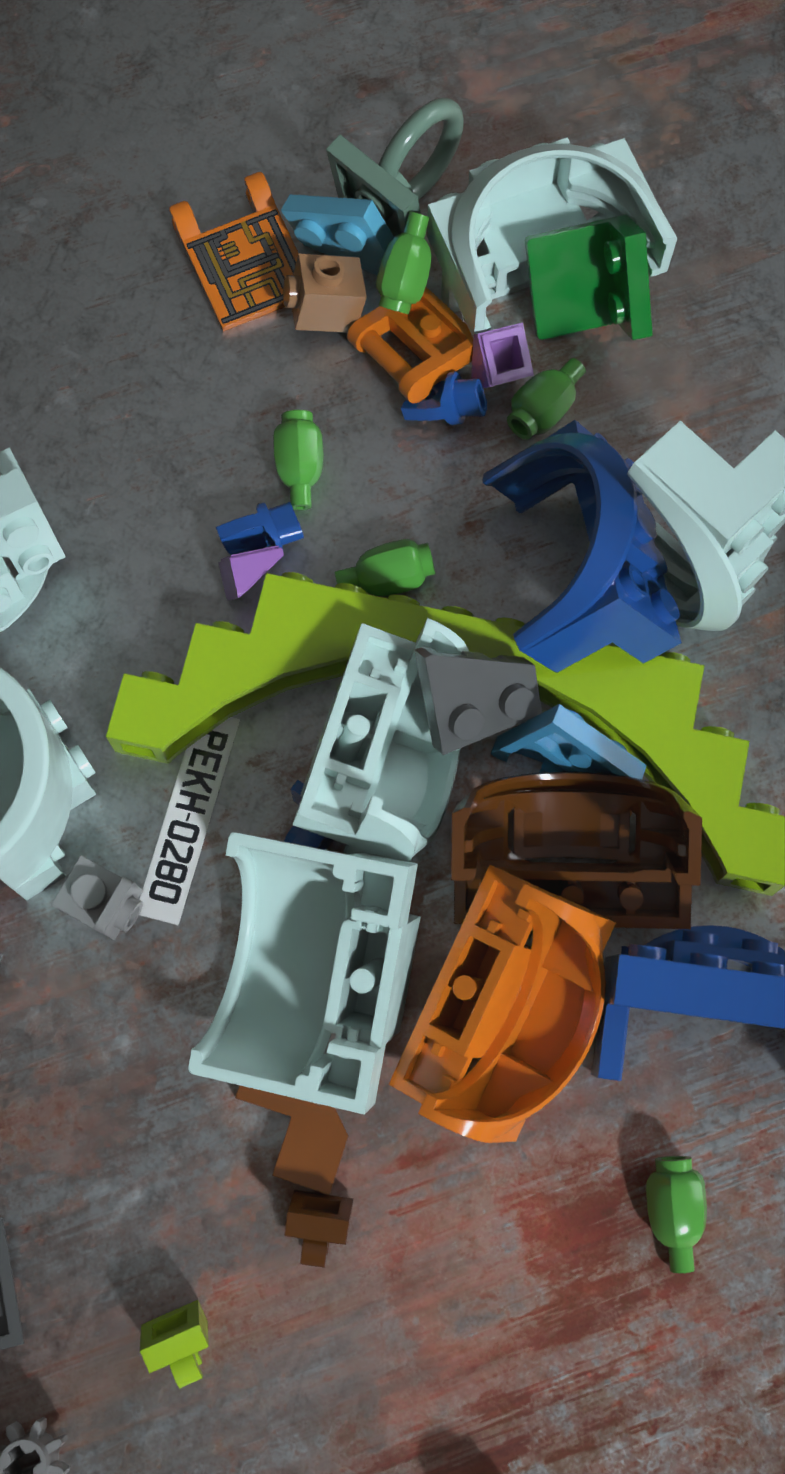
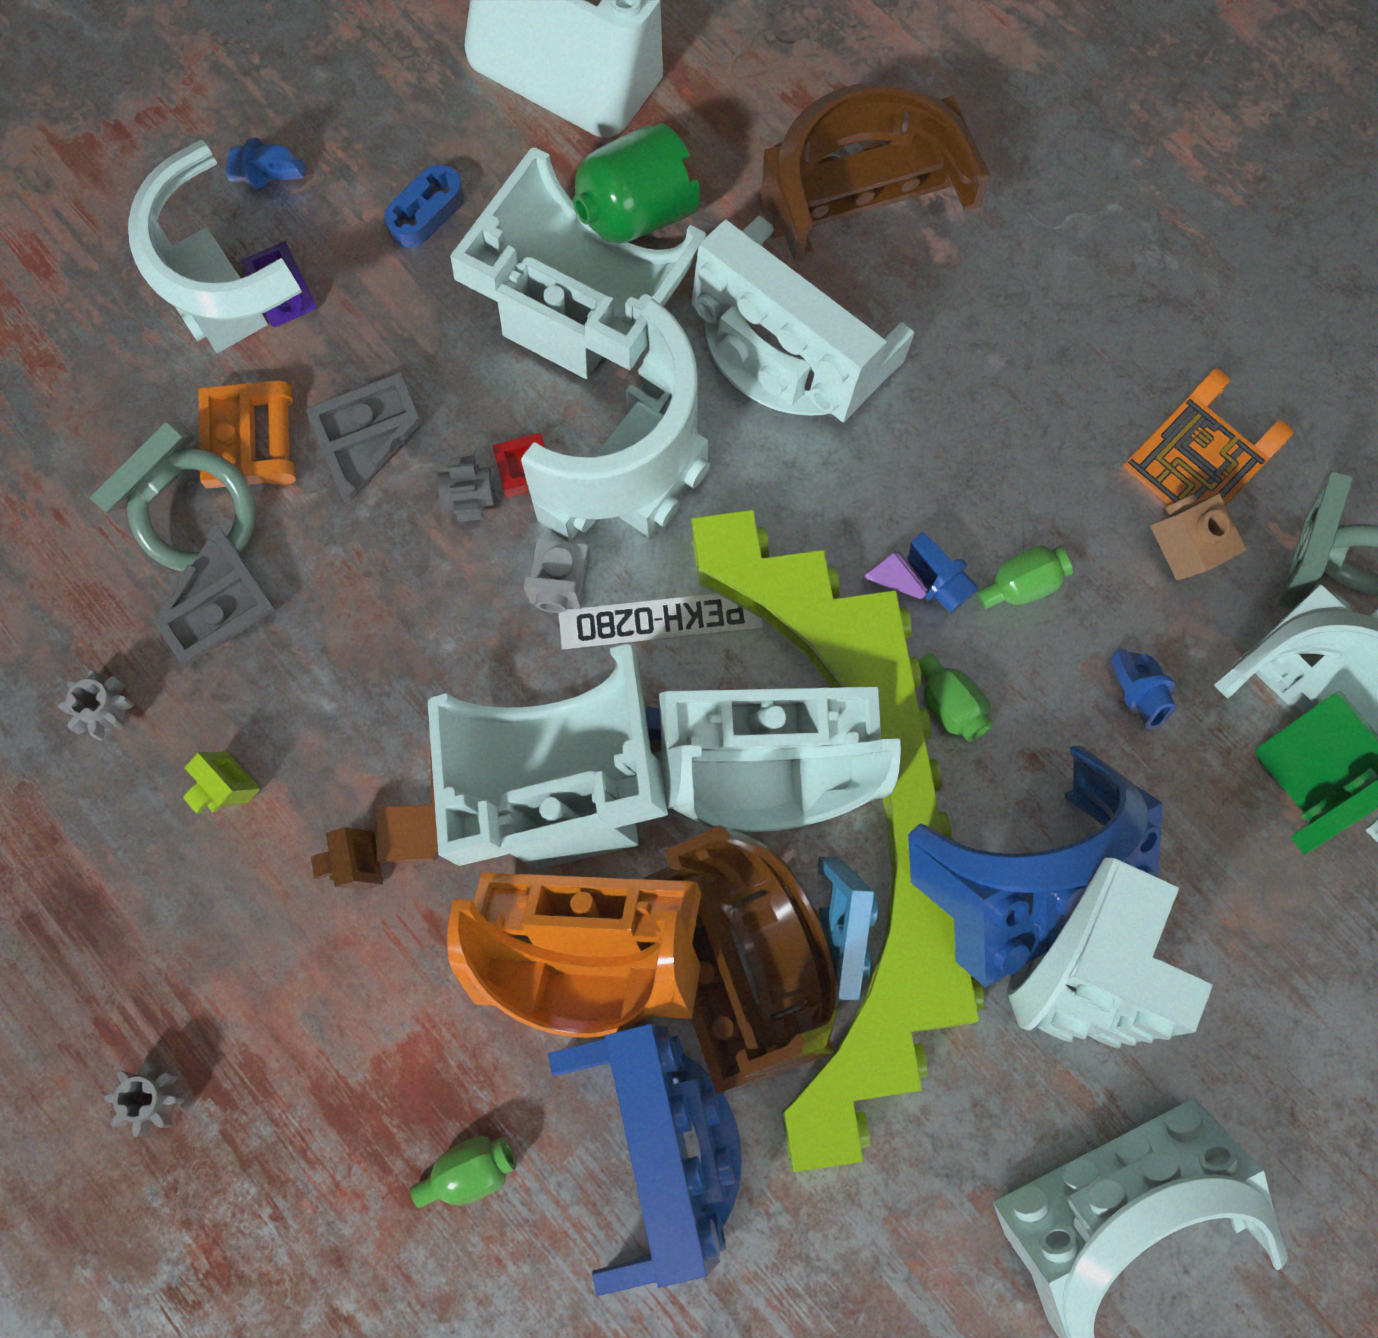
camera: 70 degrees right, 0 degrees up
medium azure wing [281,194,394,275] -> none
orange plate [347,287,473,403] -> none
bright green plant [376,211,432,314] -> none
dark grey wing [414,647,542,755] -> none
medium lavender slope [471,322,534,388] -> none
bright green plant [507,358,586,440] -> none

